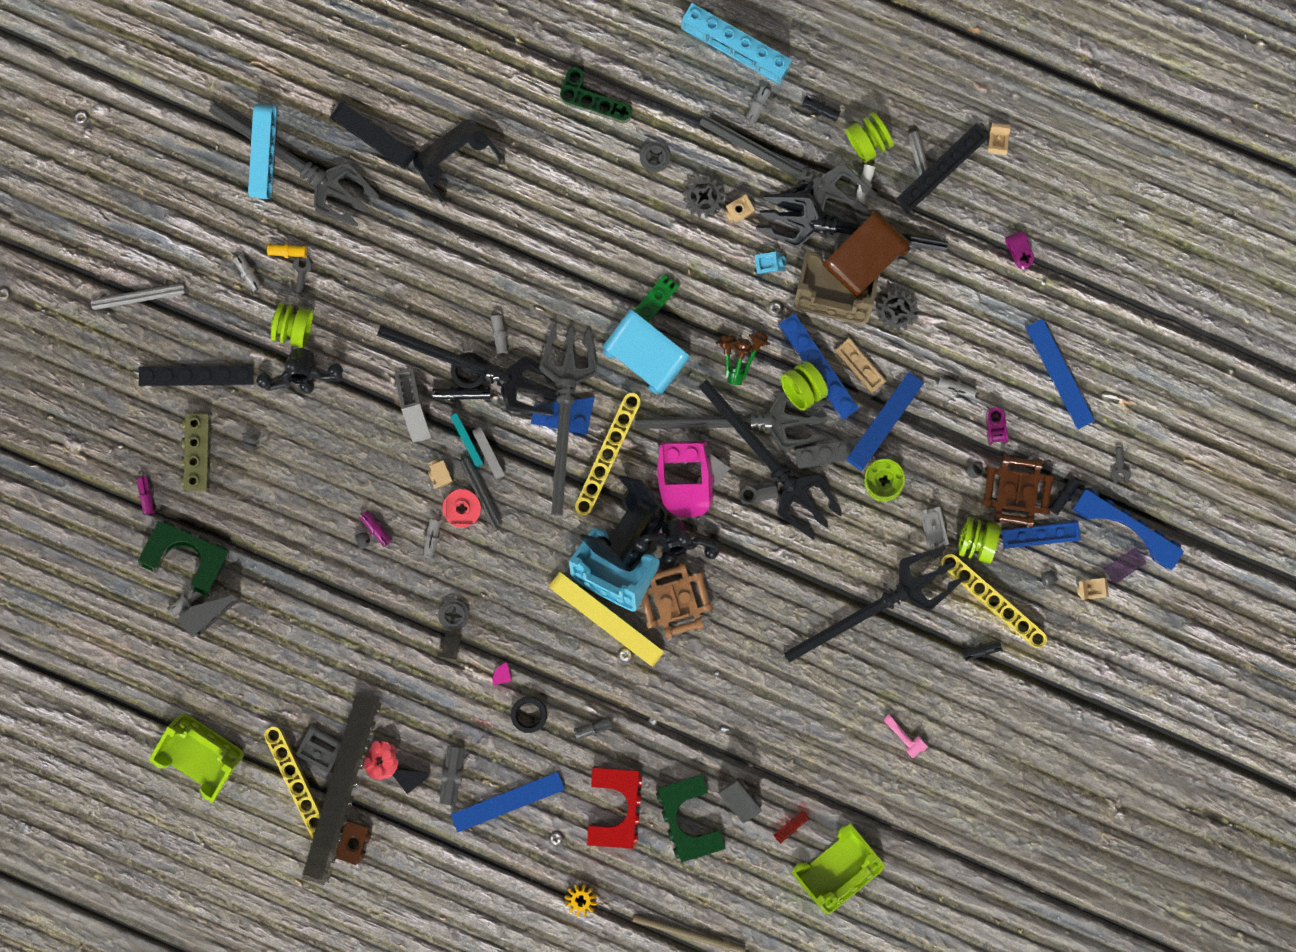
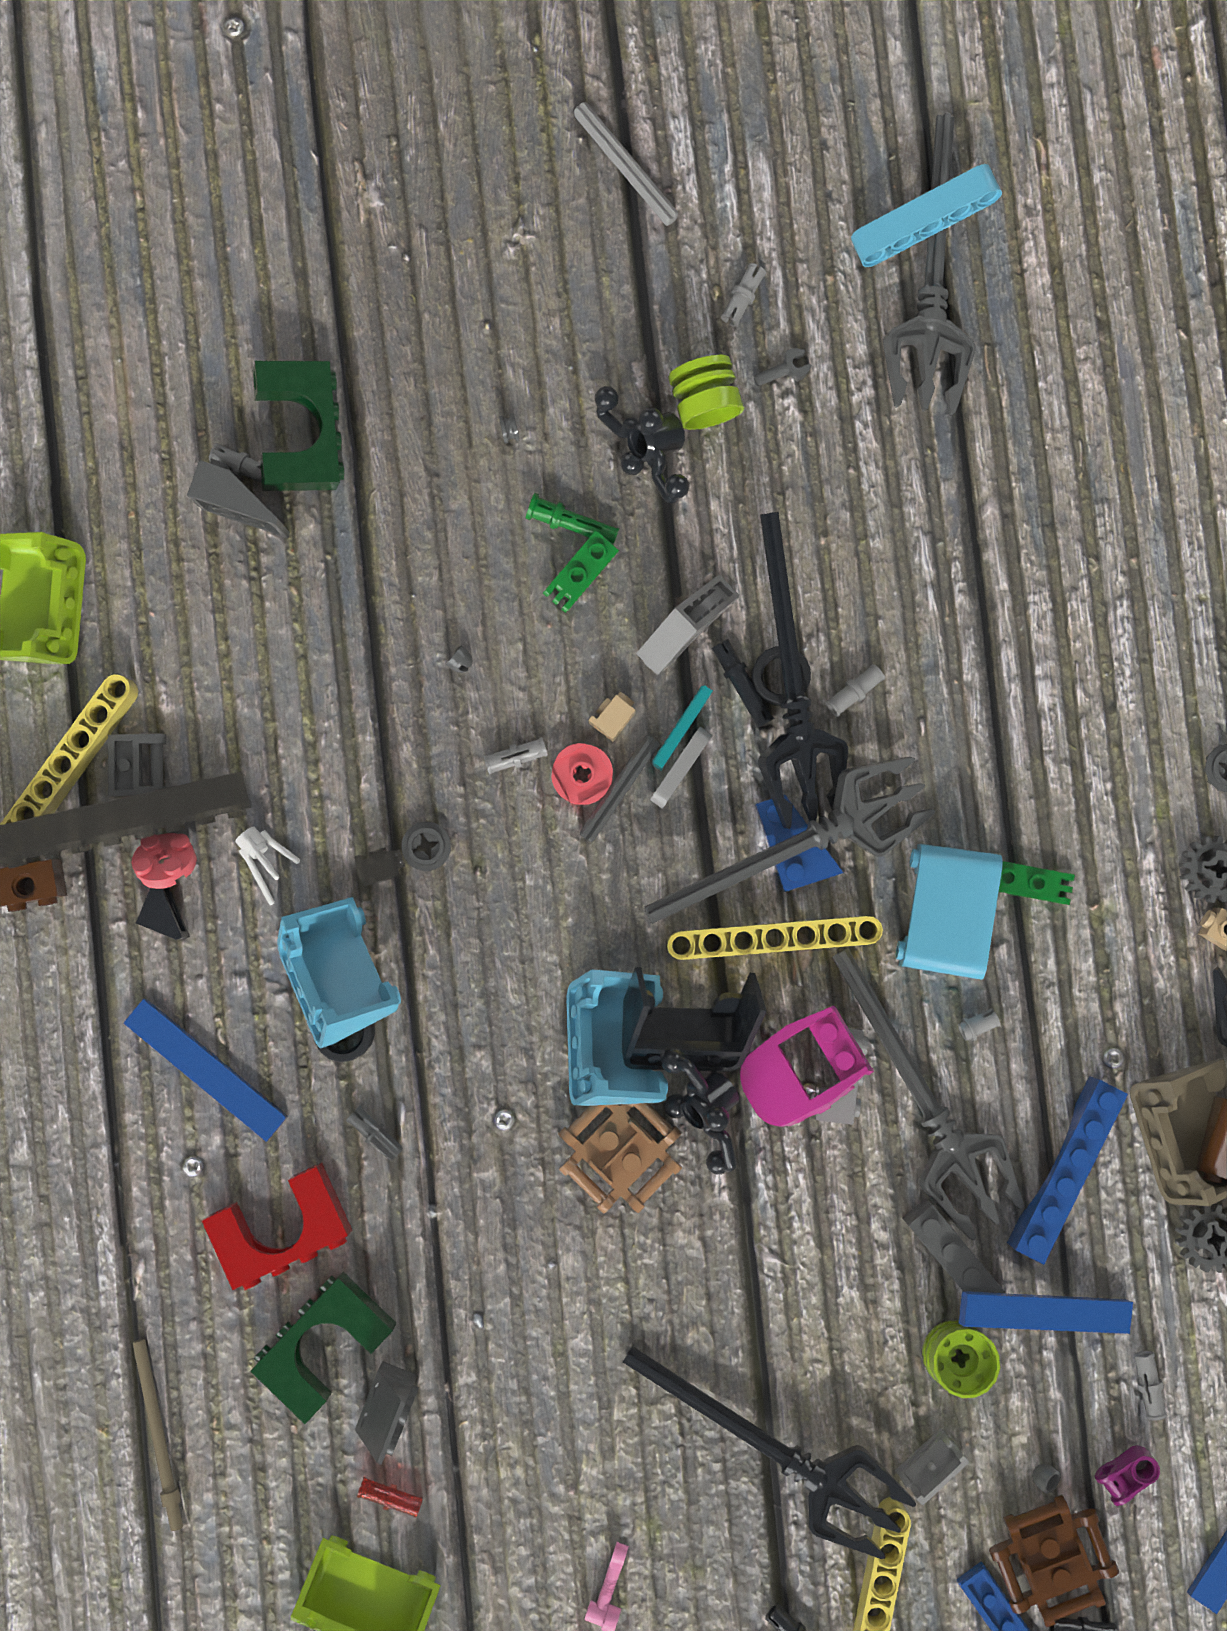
camera: 55 degrees right, 0 degrees up
magenta axle [137,476,155,515] -> none
black plate [139,366,254,387] -> none
olive brick [181,414,211,492] -> none
yellow pin [267,243,307,258] -> none
black beam [329,102,416,170] -> none
magenta pin [359,510,393,547] -> none
black windscreen [413,119,505,207] -> none
dark grey piece [439,746,465,806] -> none
dark pink tile [492,663,512,685] -> none
light yellow beam [548,571,664,667] -> none
yellow gear [565,884,597,917] -> none
black piece [698,379,842,540] -> none
reddish brown plant [716,331,770,385] -> none
dark grey piece [739,481,778,505] -> none
medium azure bracket [755,251,786,274] -> none
lime wheel [781,361,828,411] -> none
tan tile [834,338,886,394] -> none
lime wheel [958,517,1001,564] -> none
none -> white plant [235,826,300,905]
none -> medium azure windscreen [277,897,401,1048]
none -> green pin [525,493,620,545]
none -> green hinge [543,530,619,613]
none -> light grey pin [958,1008,1000,1041]

